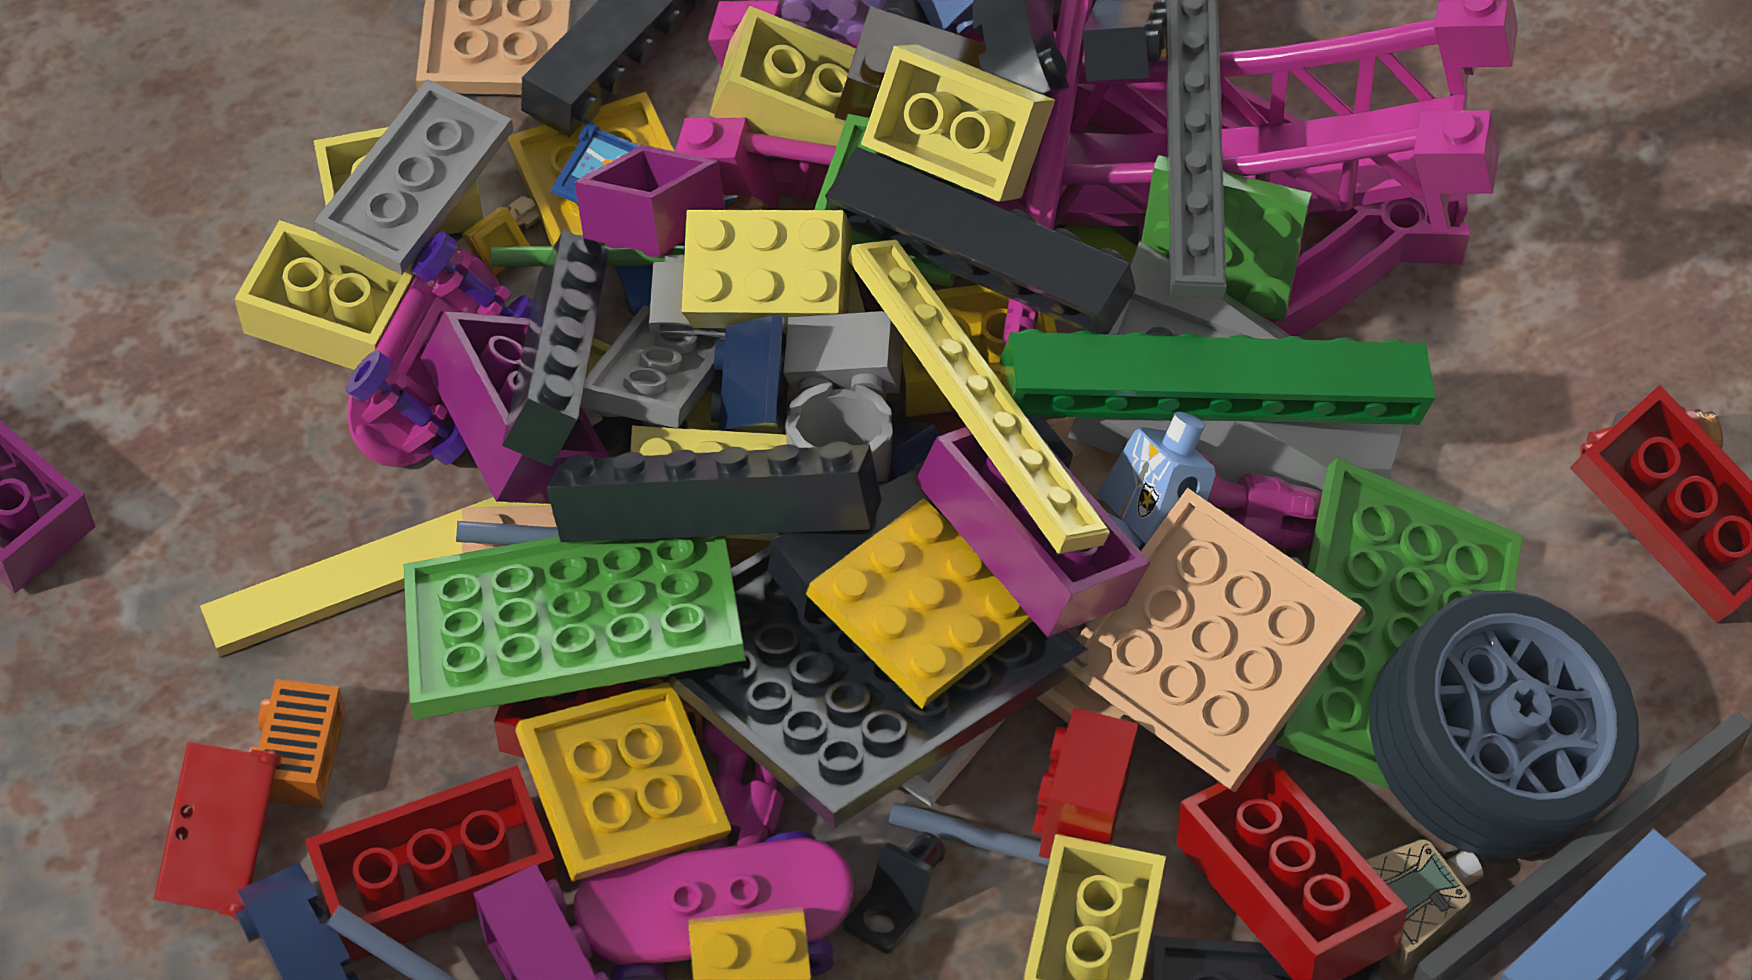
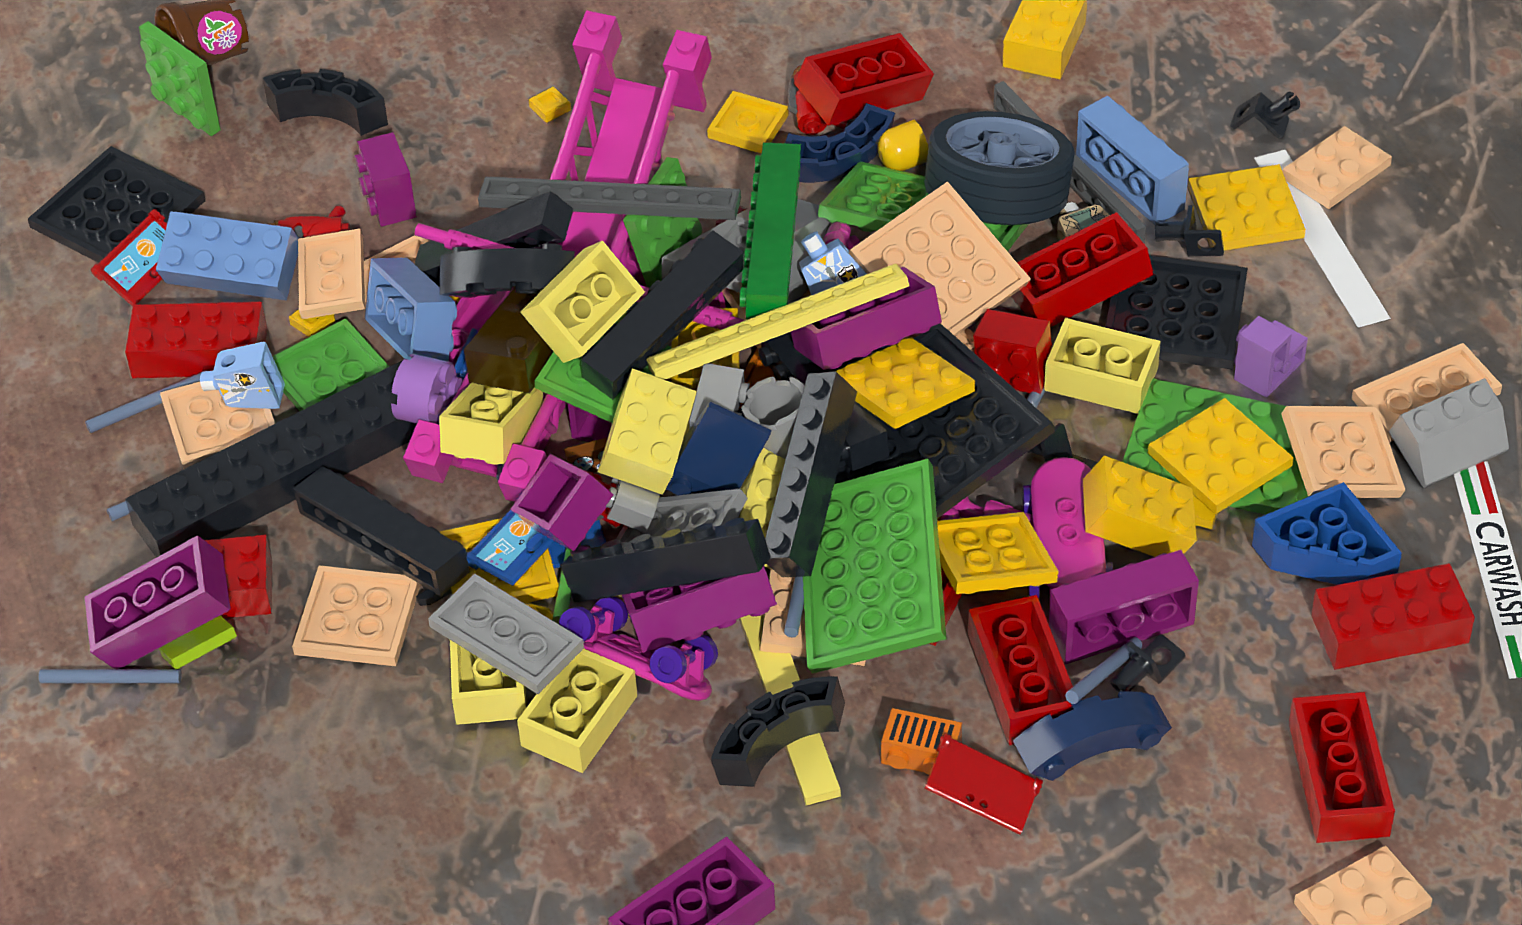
camera: 80 degrees left, 10 degrees down
none -> yellow tile [529,86,571,123]
none -> yellow plate [707,91,789,154]
none -> black brick [711,676,845,787]
none -> dark blue brick [785,103,895,183]
none -> yellow helmet [877,119,929,171]

